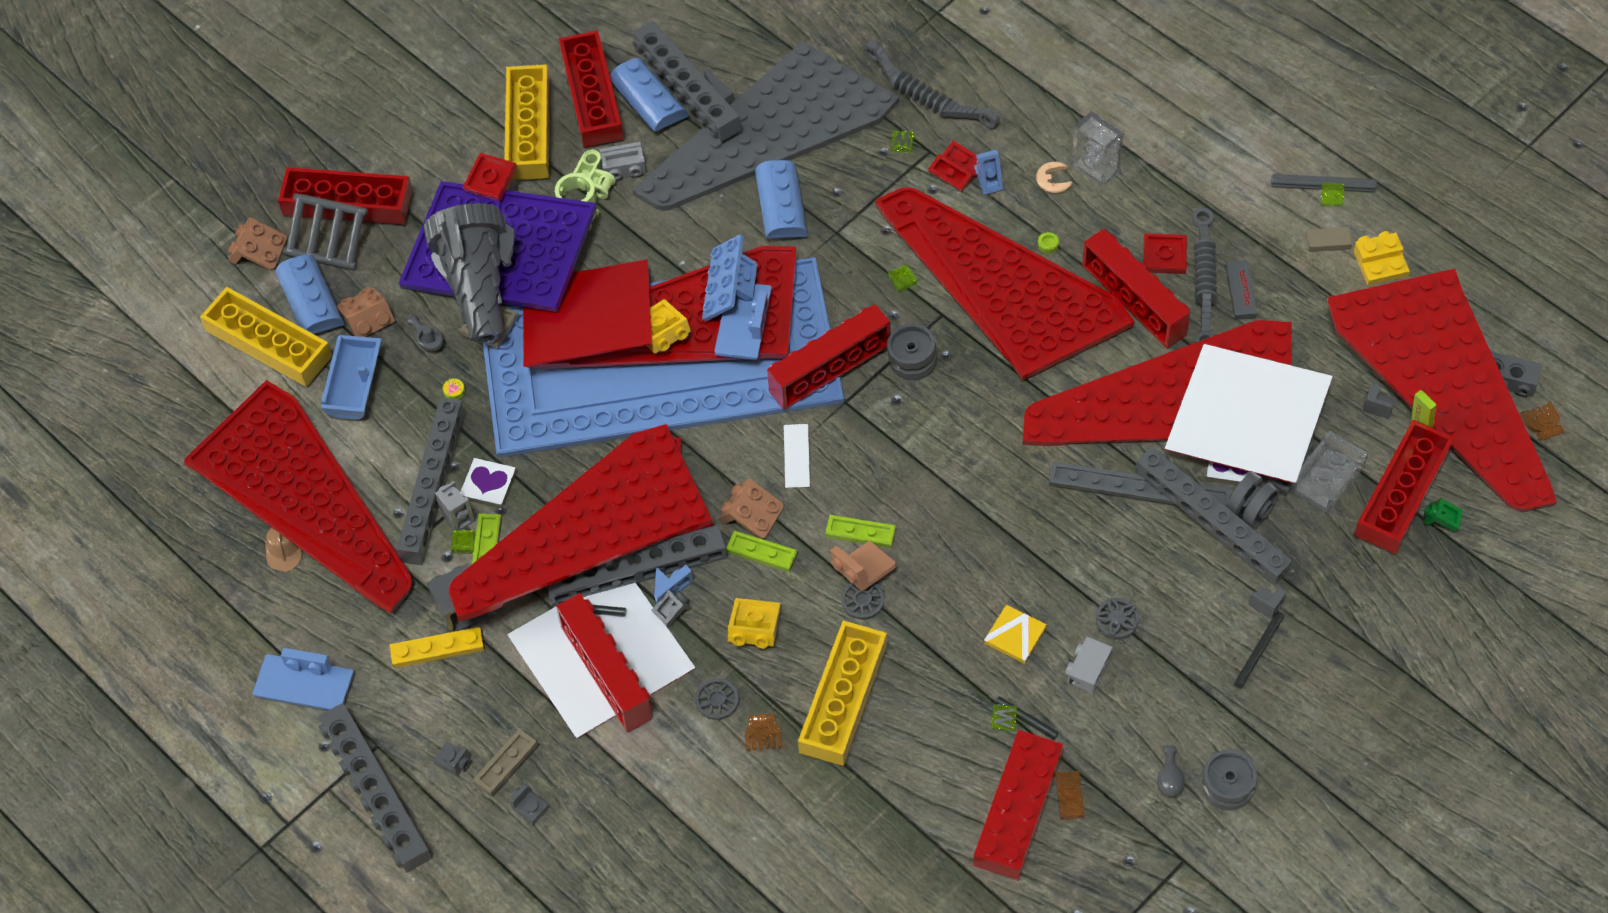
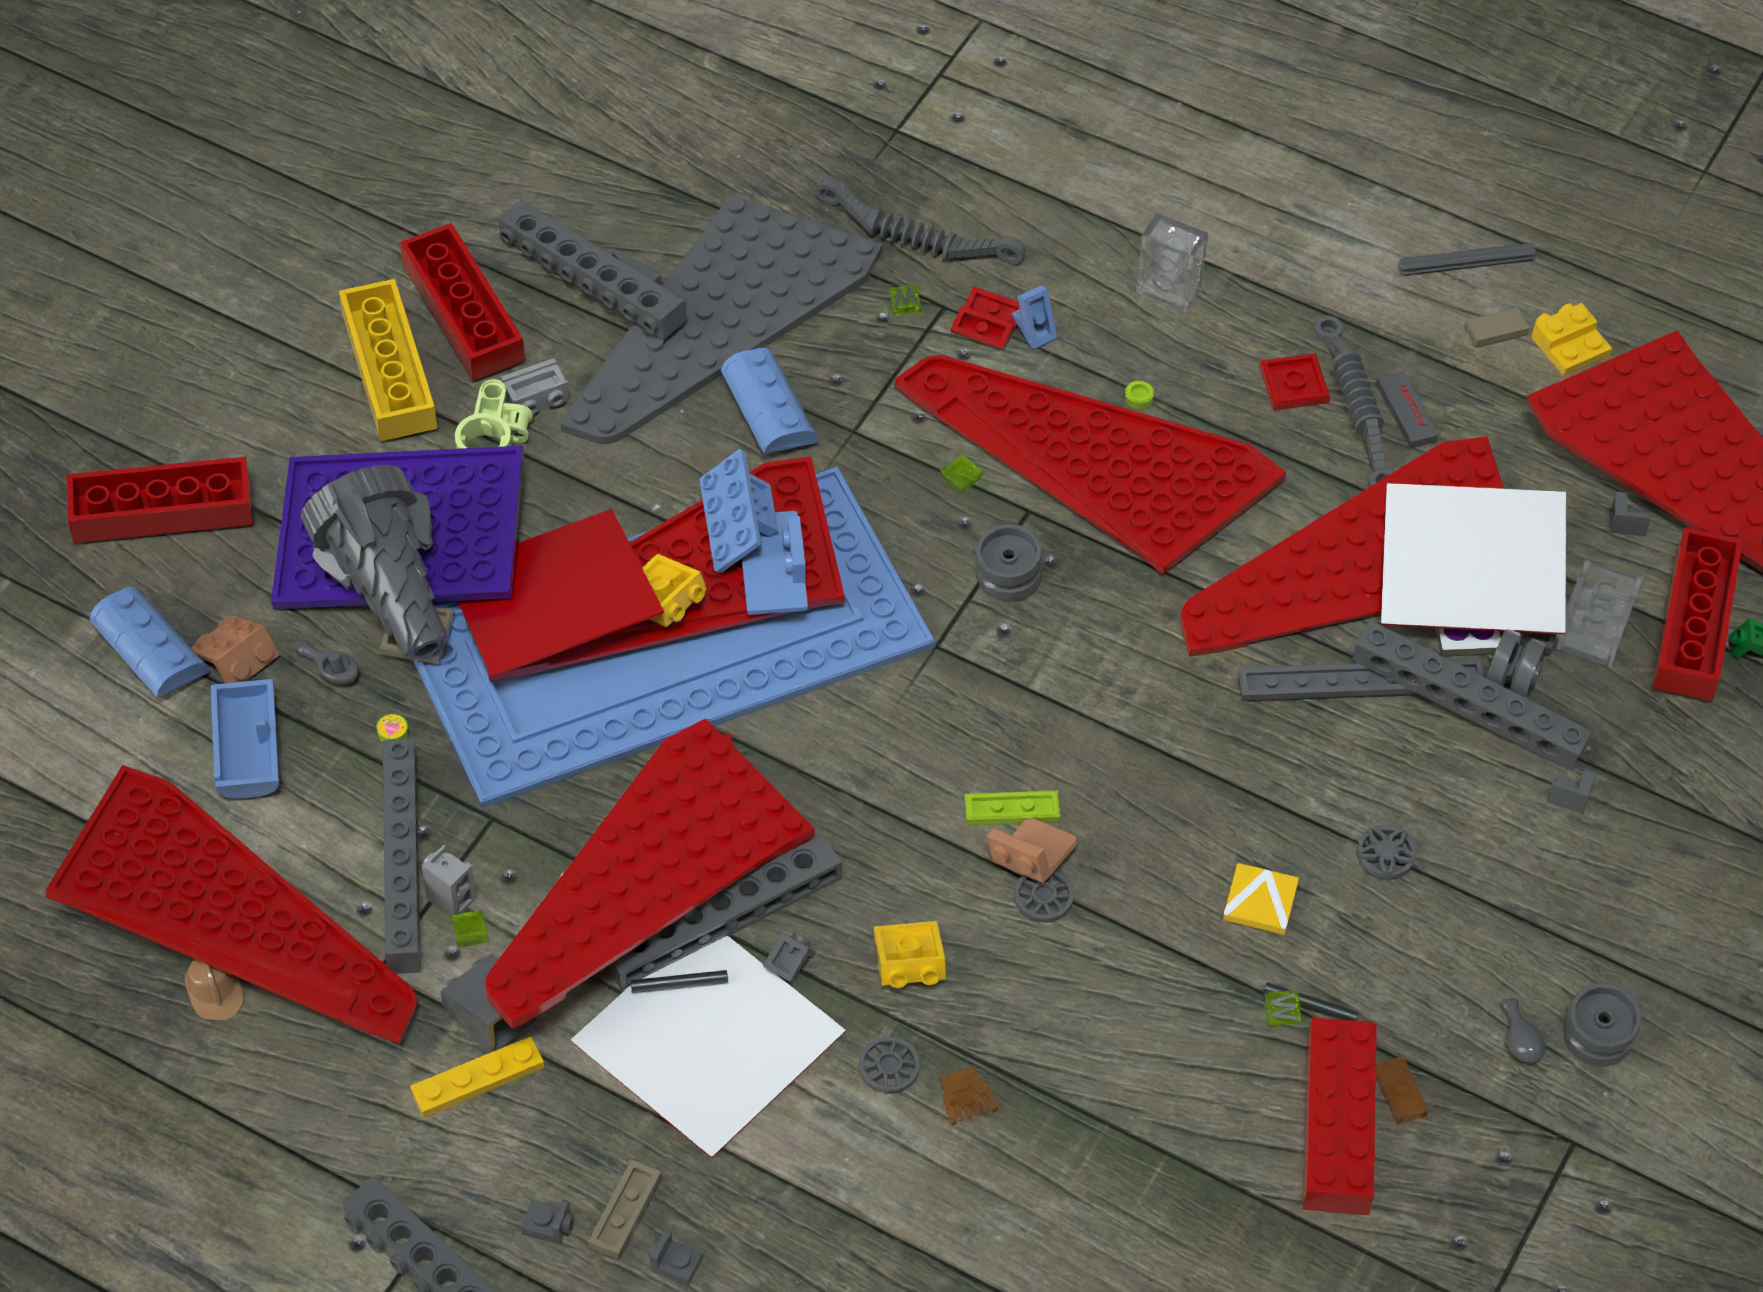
camera: 20 degrees left, 5 degrees down
yellow brick [200,287,332,387] -> none
nougat bracket [228,217,287,270] -> none
medium blue bracket [253,648,354,710] -> none
dark grey bar [283,193,368,270] -> none
tile [460,458,517,508] -> none
red tile [462,152,518,202] -> none
lime tile [472,514,502,564] -> none
red brick [556,593,652,733] -> none
medium blue container [610,58,689,132] -> none
medium blue slope [654,565,693,604] -> none
nougat bracket [718,479,783,539] -> none
lime tile [726,531,798,573] -> none
red brick [767,304,891,410] -> none
white sticker [784,424,810,488] -> none
yellow brick [798,621,887,766] -> none
light nougat head [1036,162,1073,193] -> none
light grey hinge [1065,637,1113,695] -> none
red brick [1082,228,1190,349] -> none
pearl dark grey bar [1234,611,1284,689] -> none
clear neon green tile [1321,183,1344,205] -> none
lime tile [1411,390,1436,428] -> none

